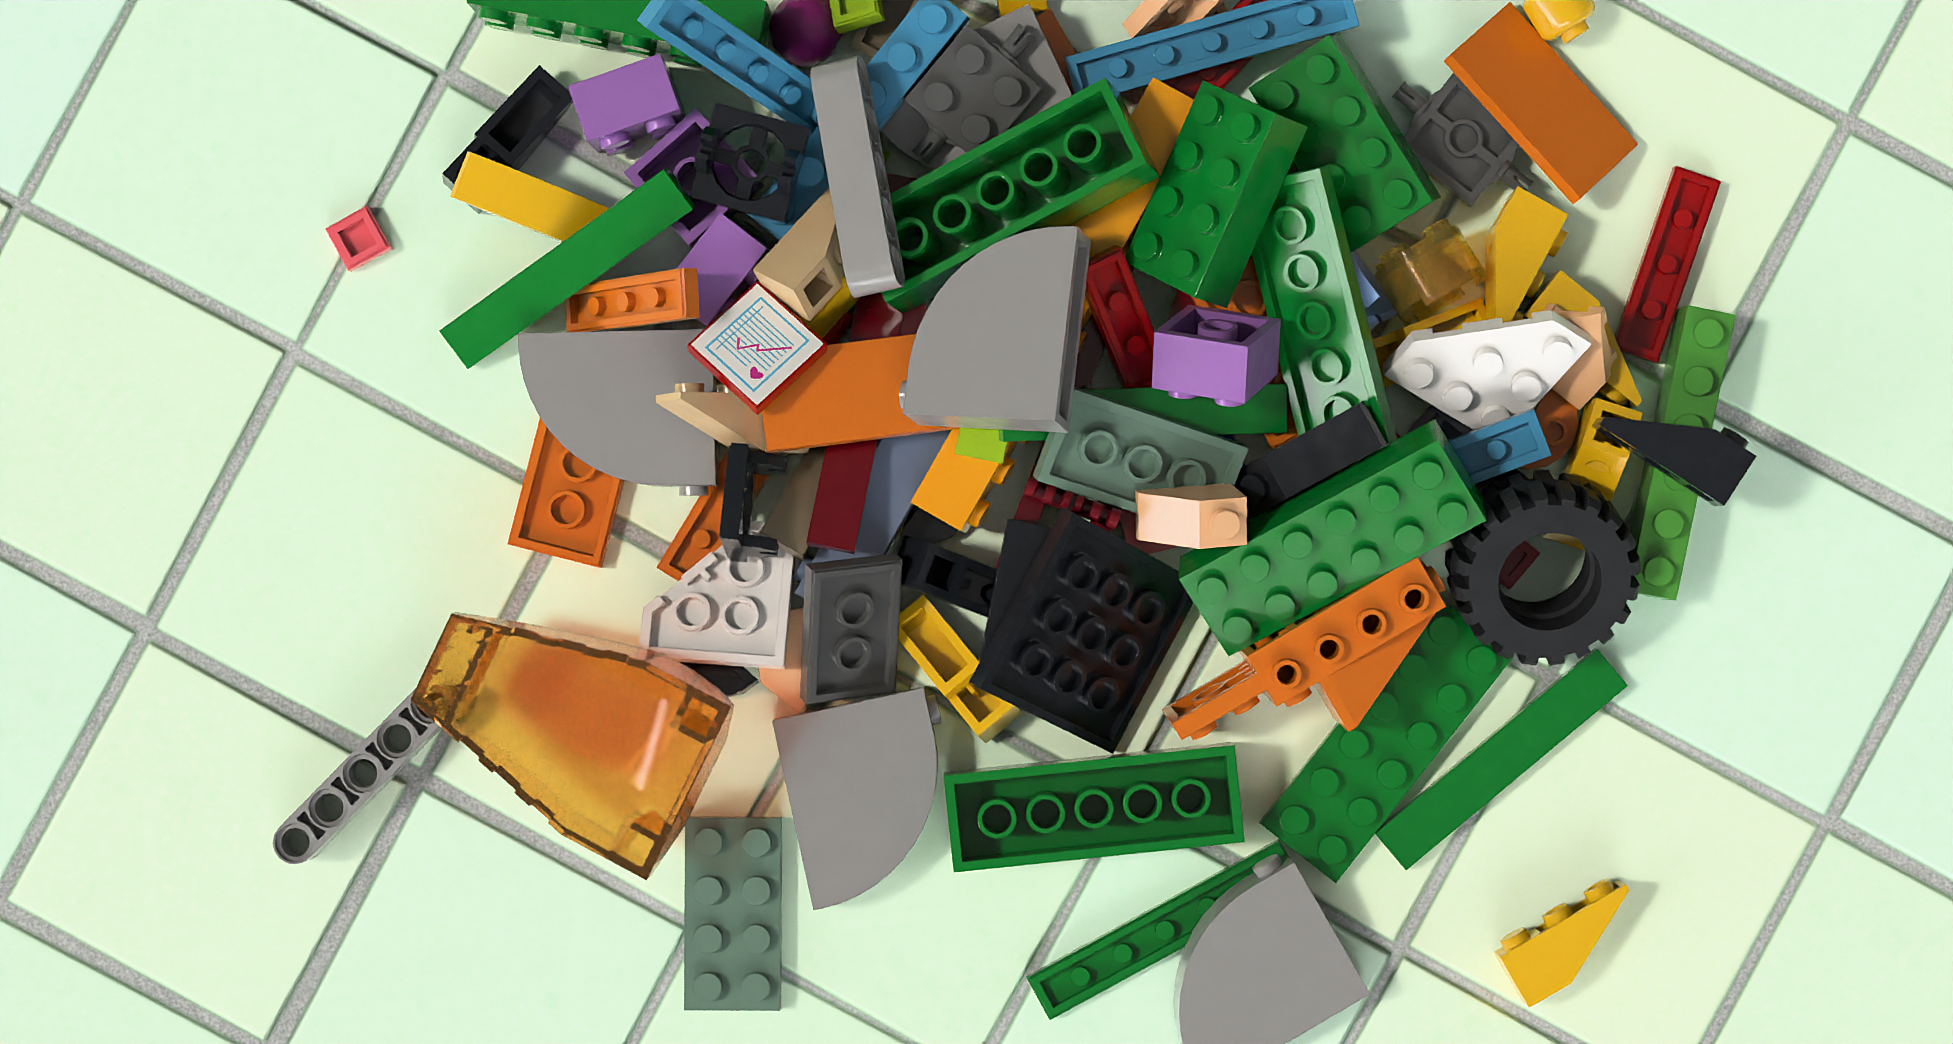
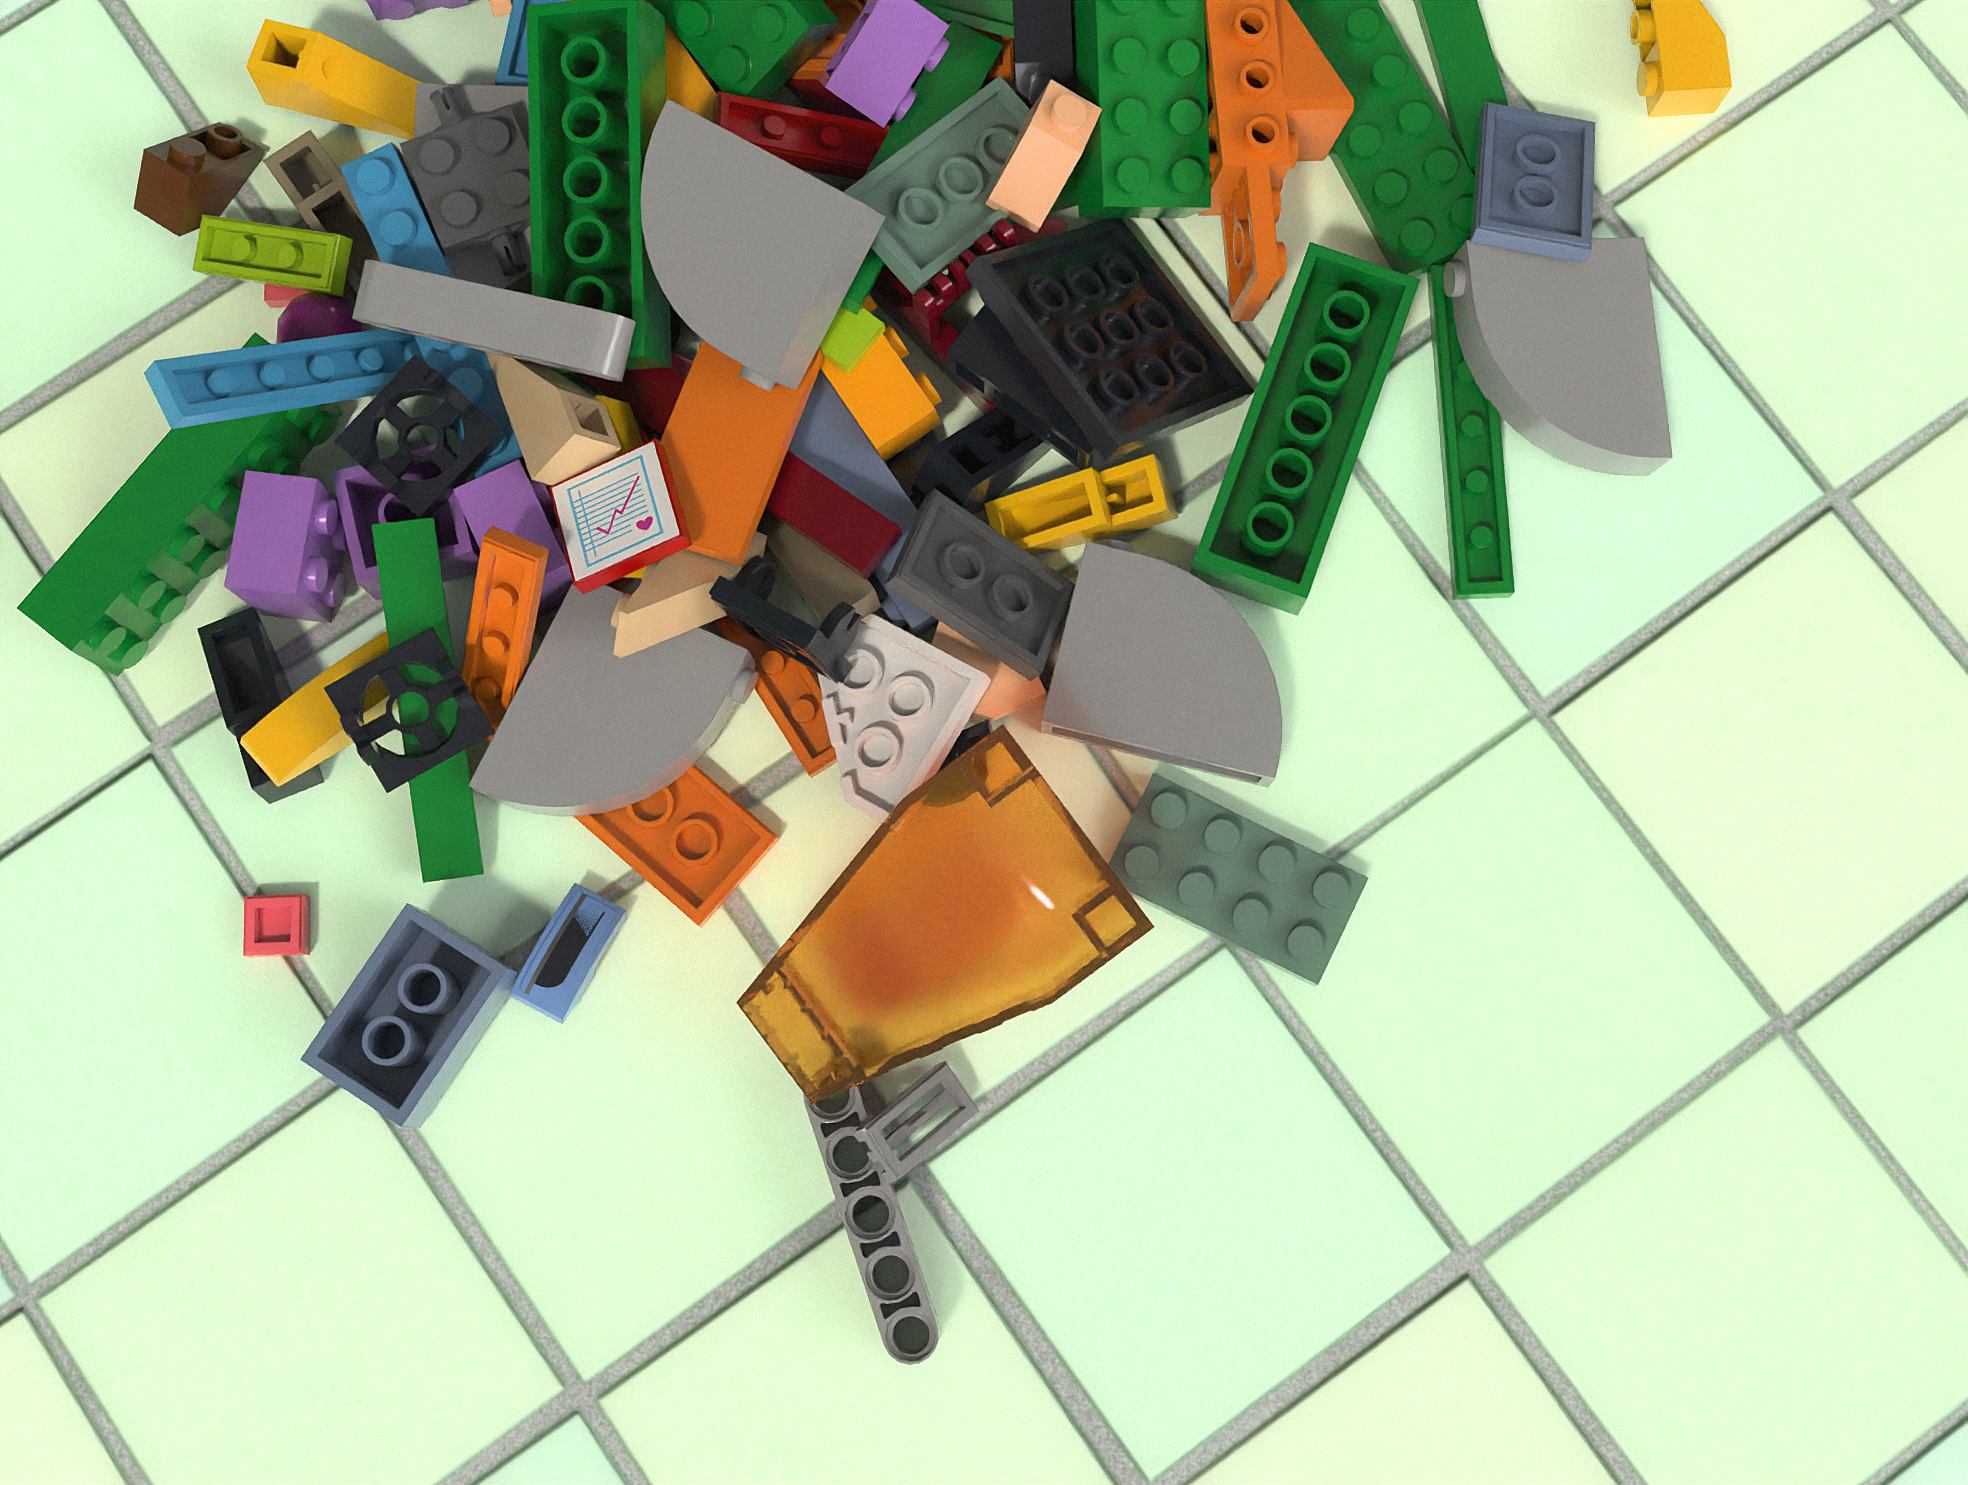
camera: 65 degrees left, 10 degrees down
none -> sand blue brick [300,903,520,1128]
none -> black piece [324,627,495,793]
none -> medium blue slope [510,883,627,1025]
none -> light grey tile [852,1061,979,1184]
none -> sand blue tile [1470,102,1596,263]

